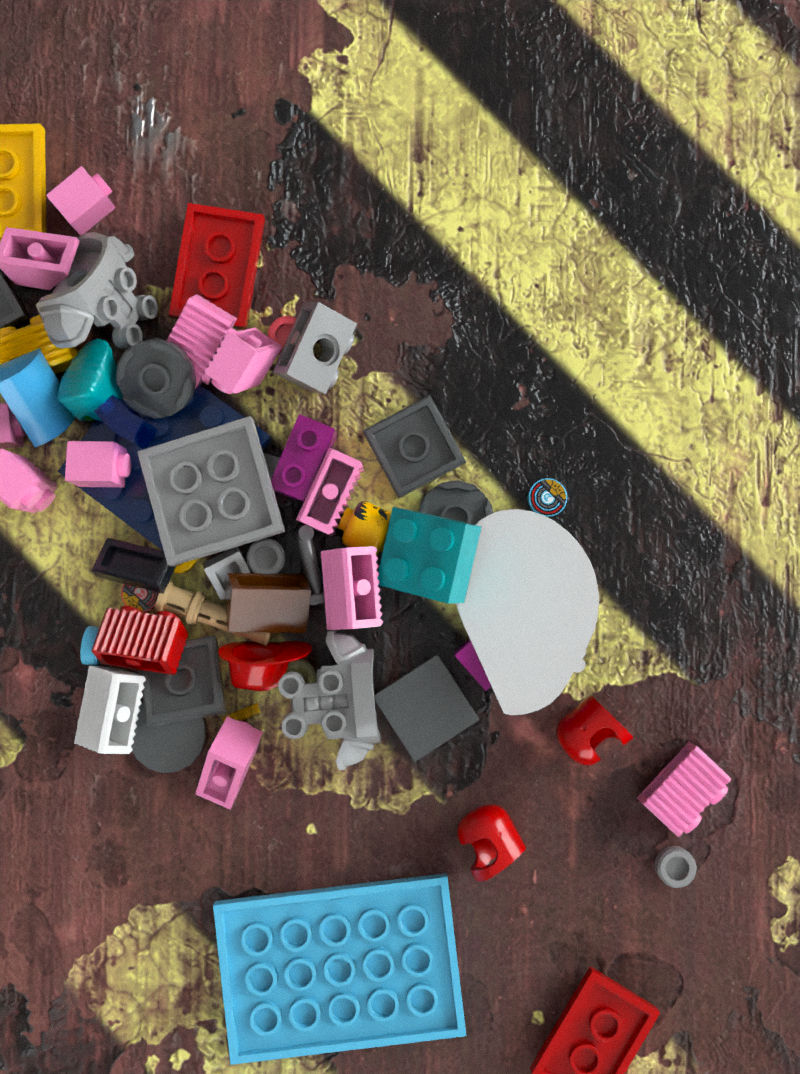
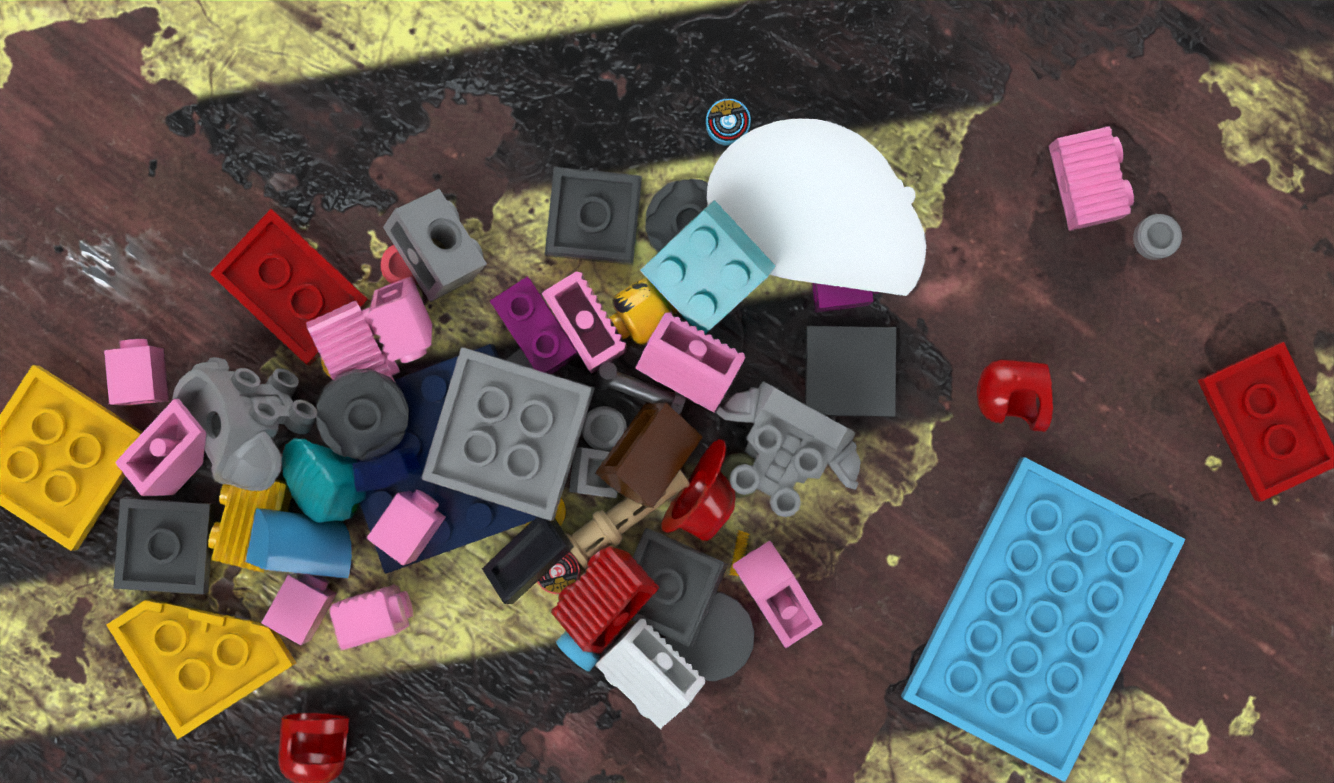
camera: 55 degrees left, 0 degrees up
red helmet [556,695,633,766] -> none

